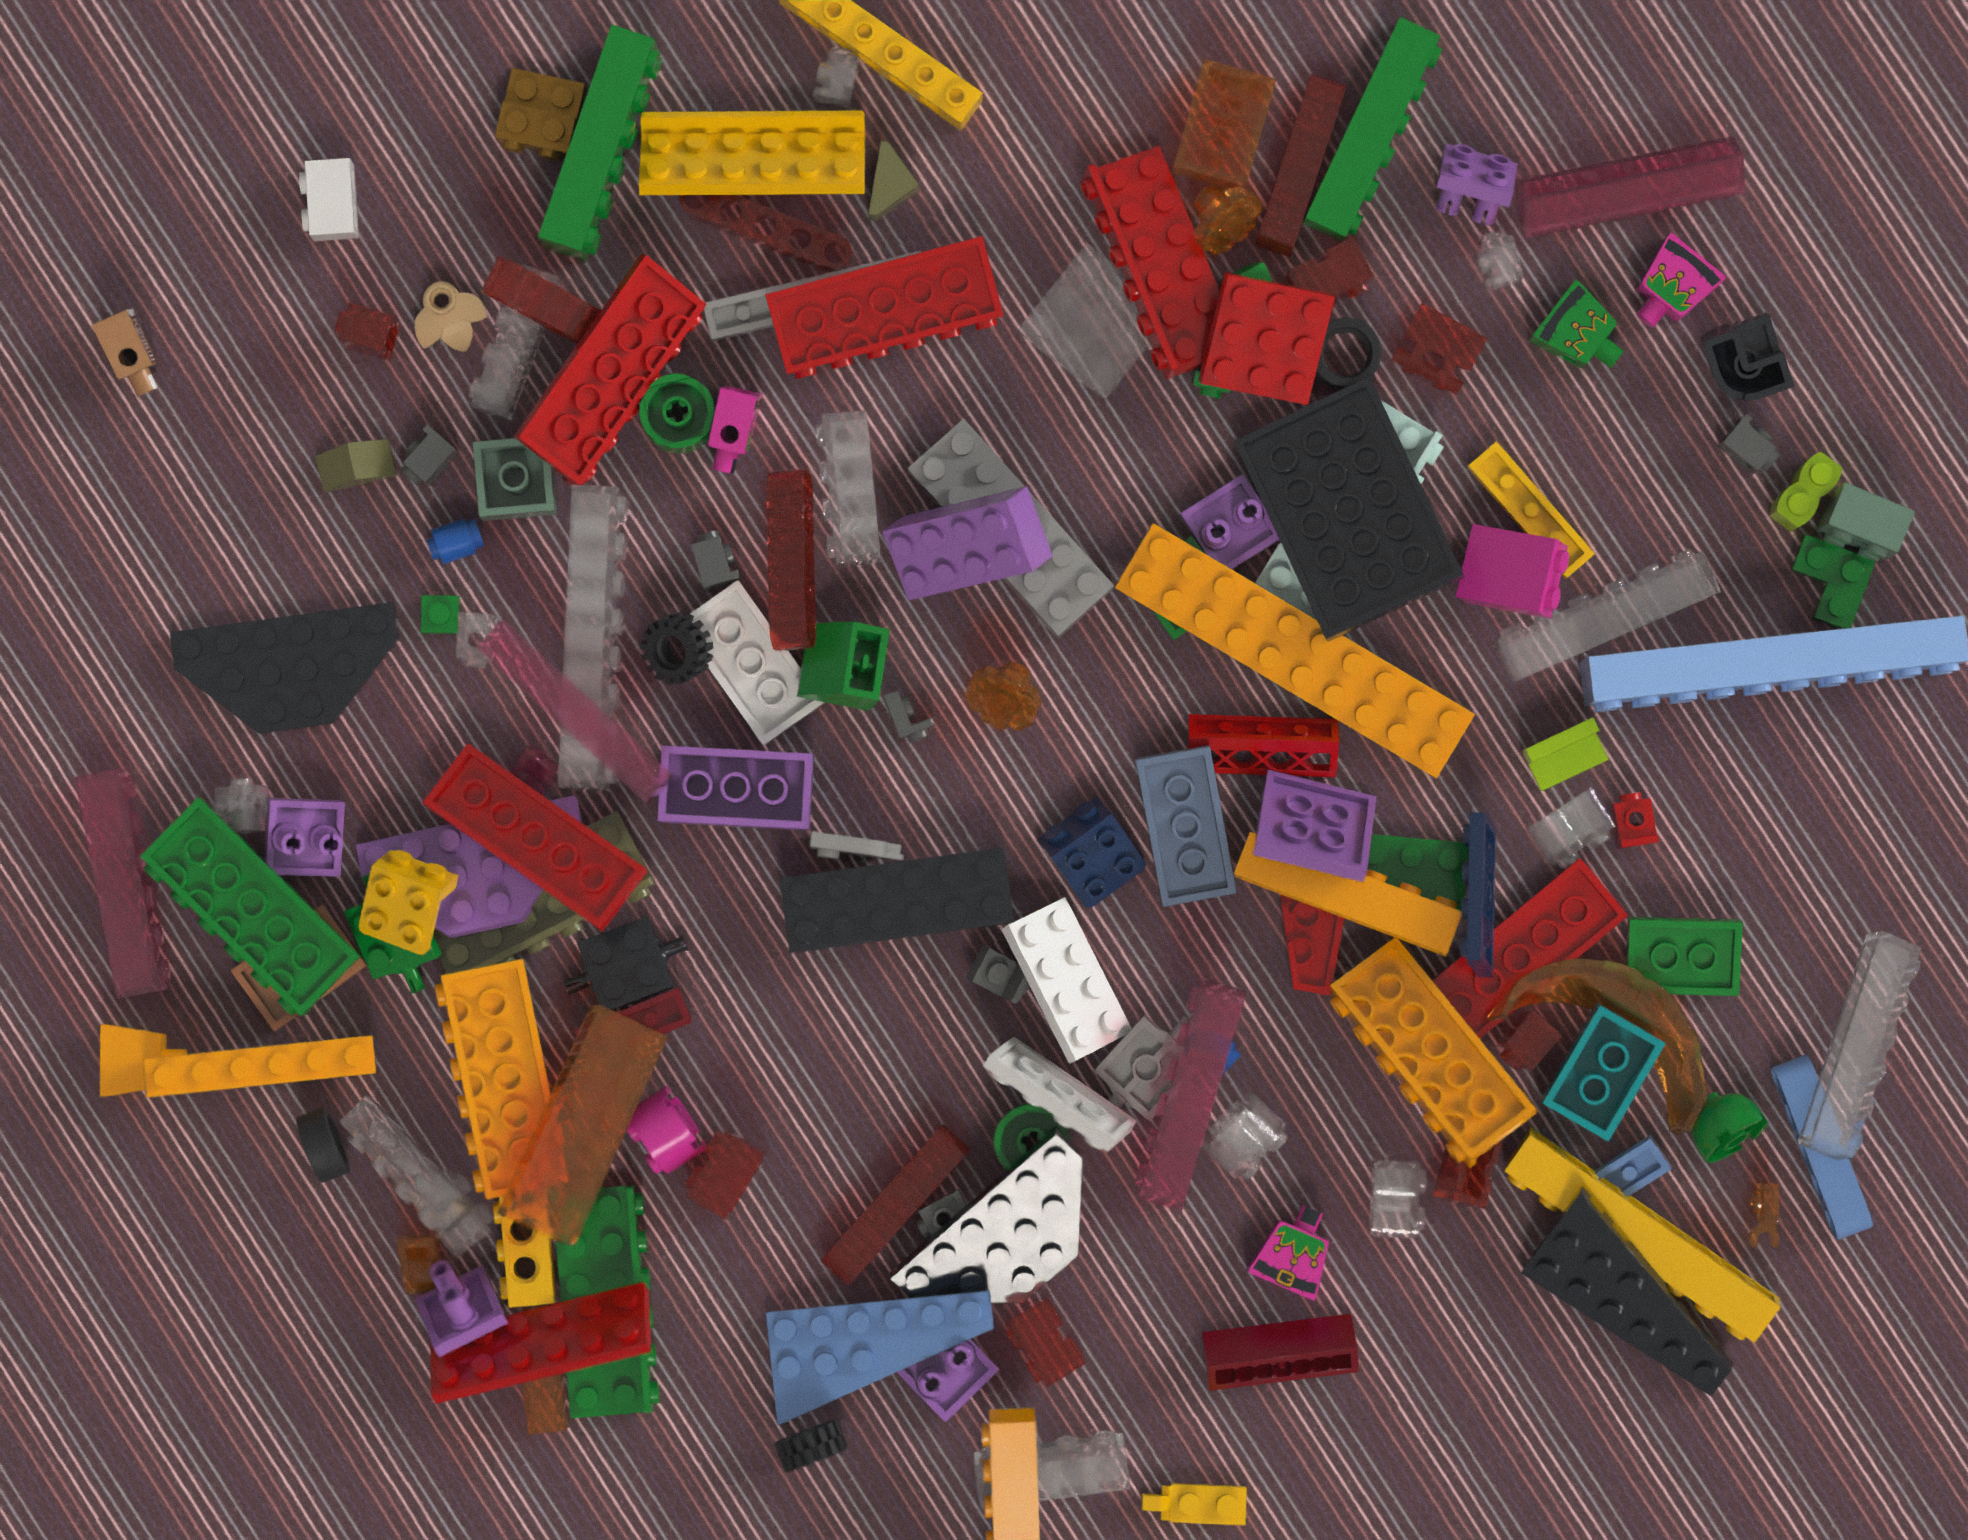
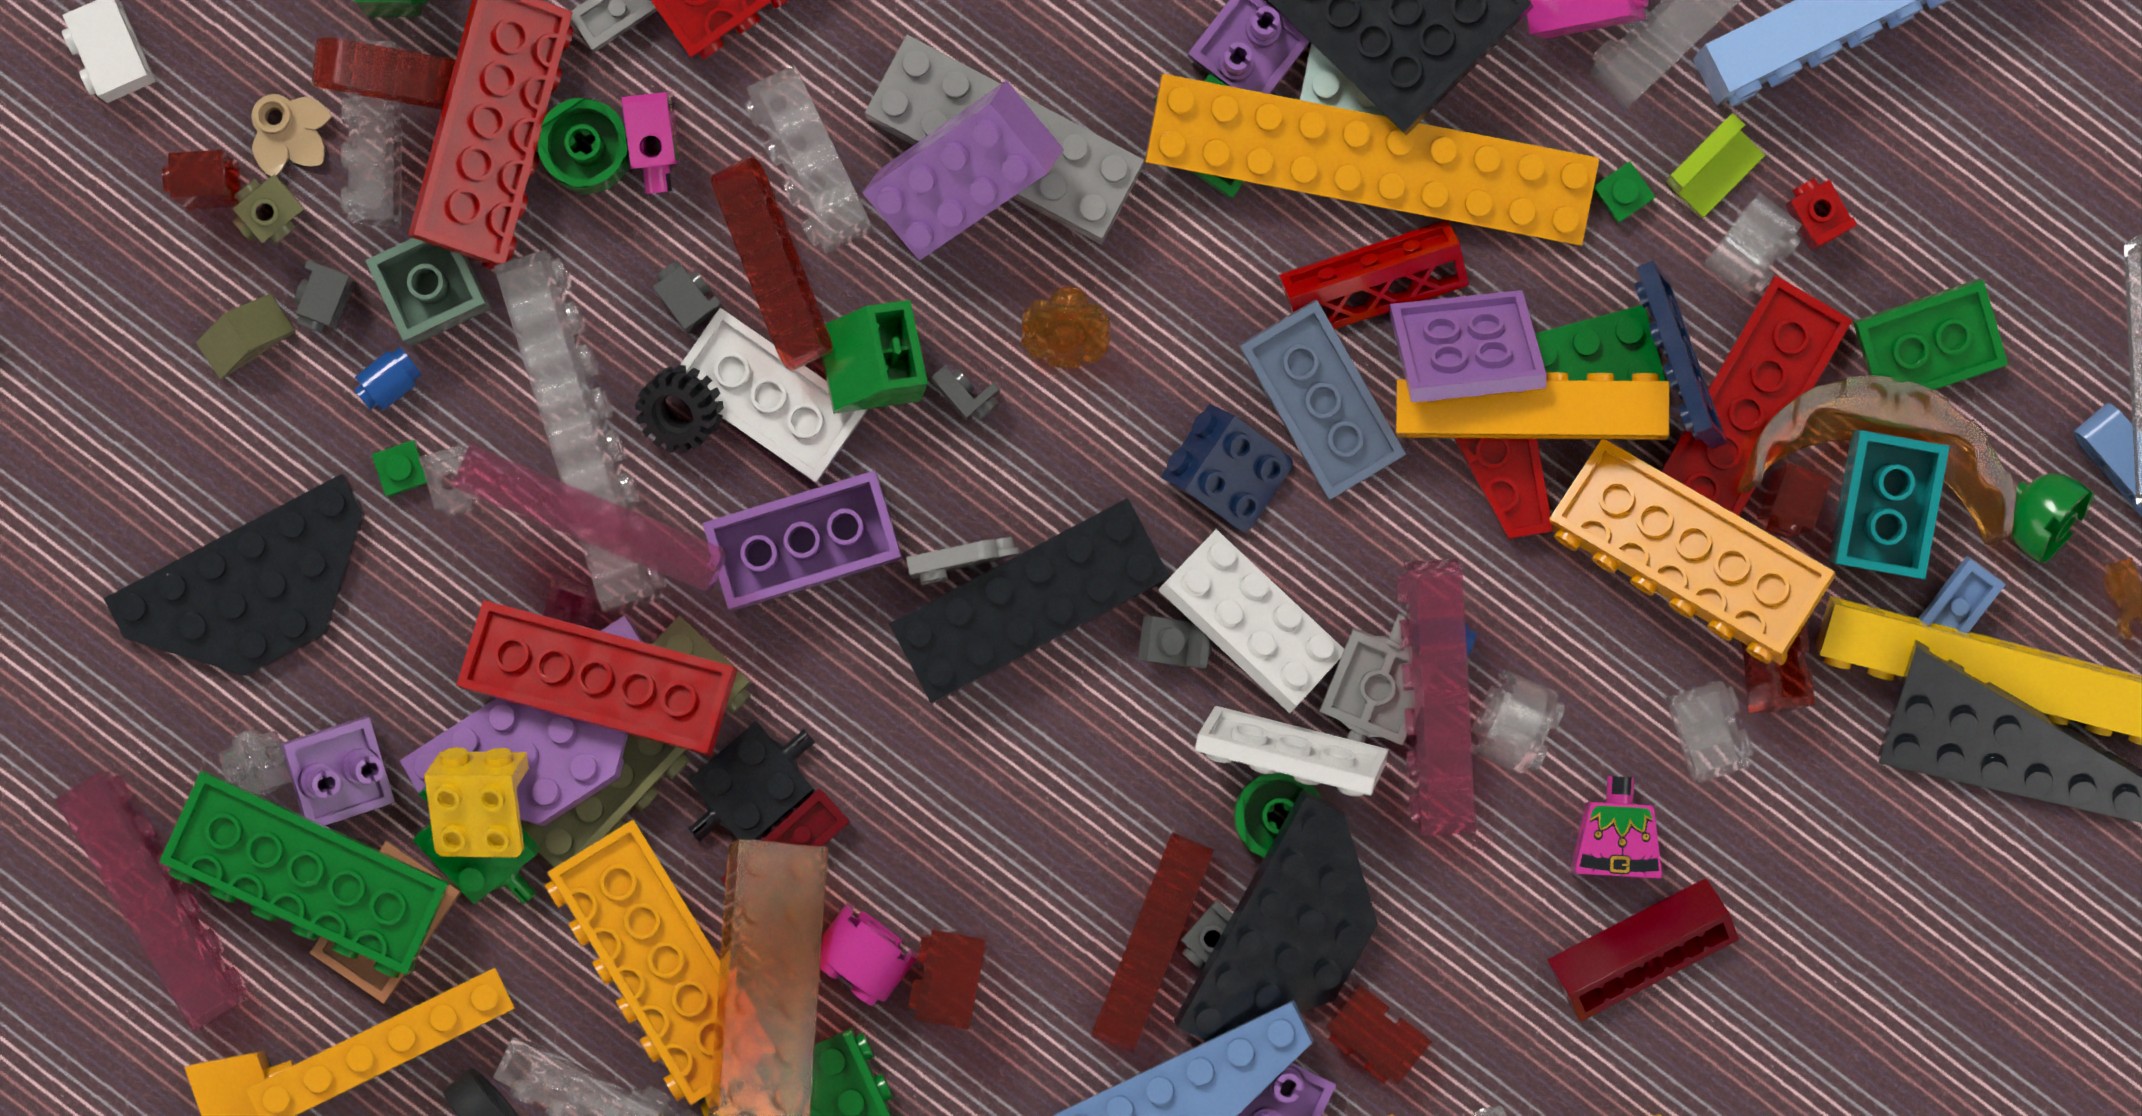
camera: 15 degrees left, 0 degrees up
none -> olive brick [232,173,304,243]
none -> green plate [1593,161,1655,224]

